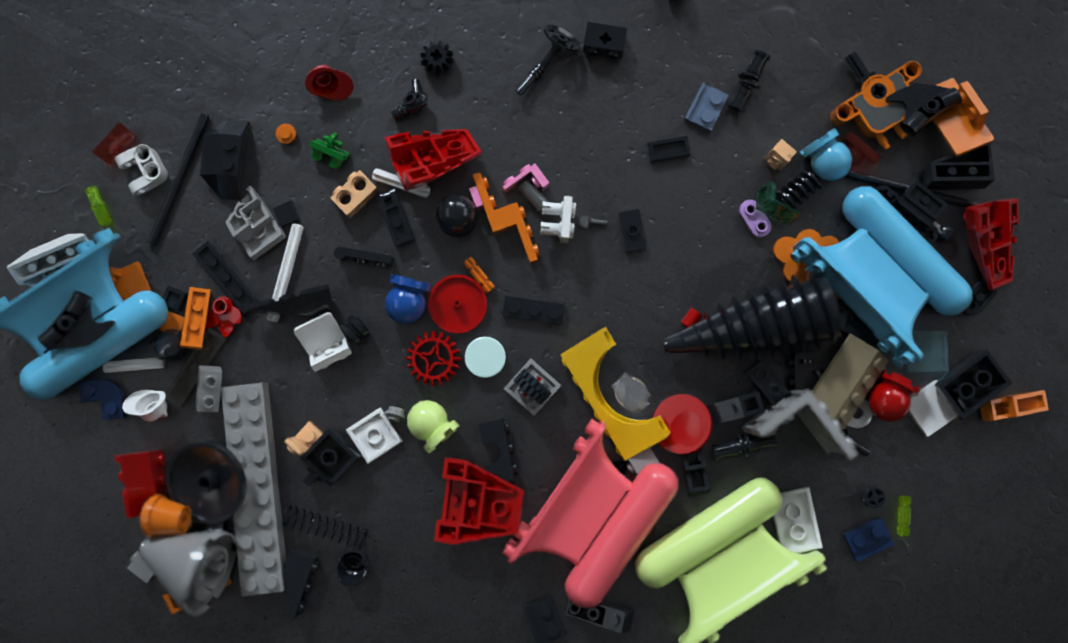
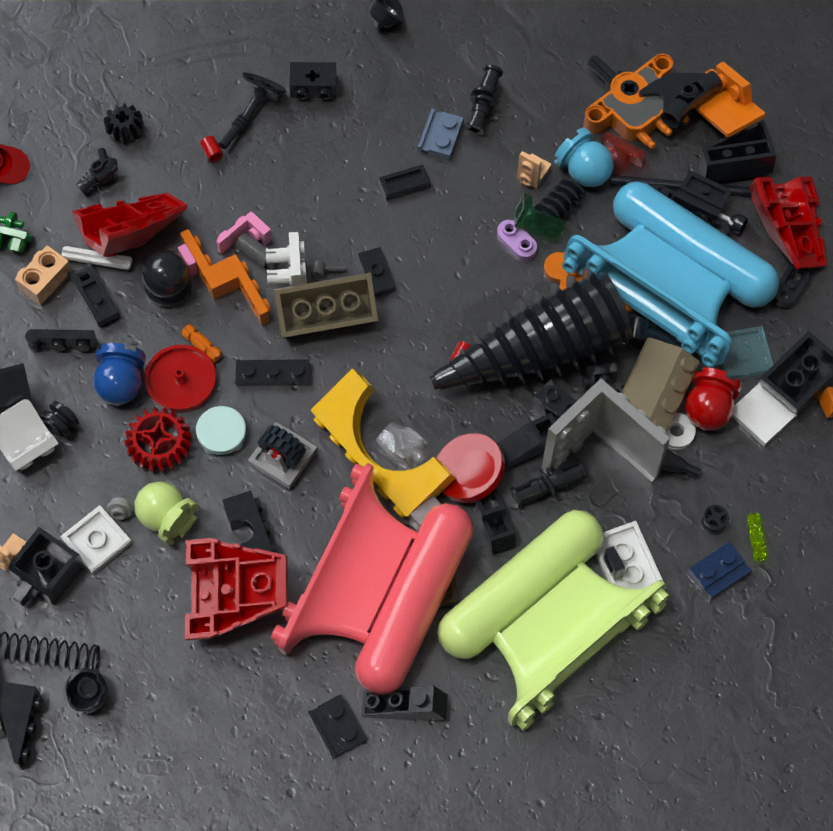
camera: 10 degrees left, 20 degrees down
none -> red hinge [200,136,223,162]
none -> dark tan slope [274,273,378,338]
none -> black tile [603,546,625,579]

